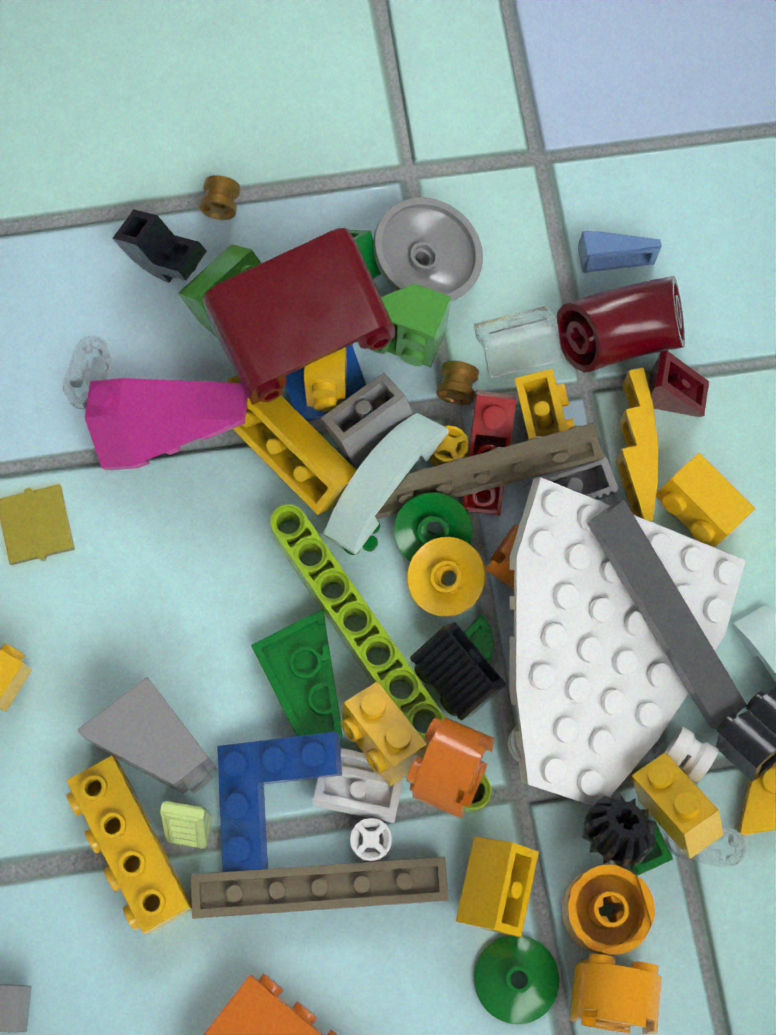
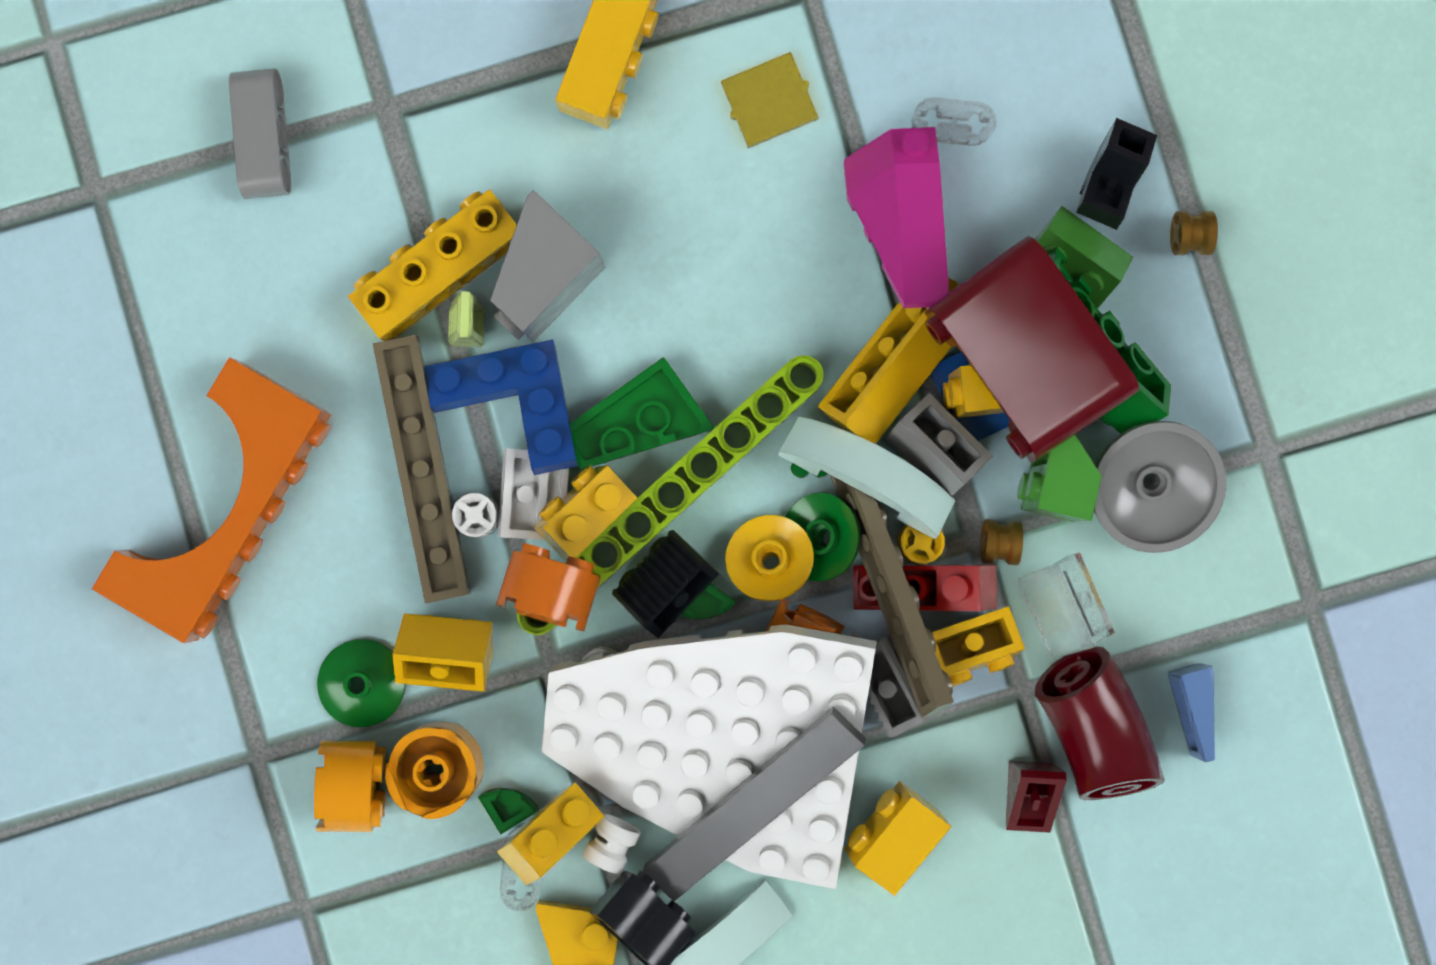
camera: 85 degrees right, 15 degrees up
black gear [582,793,657,867] -> none
yellow slope [615,367,658,522] -> none

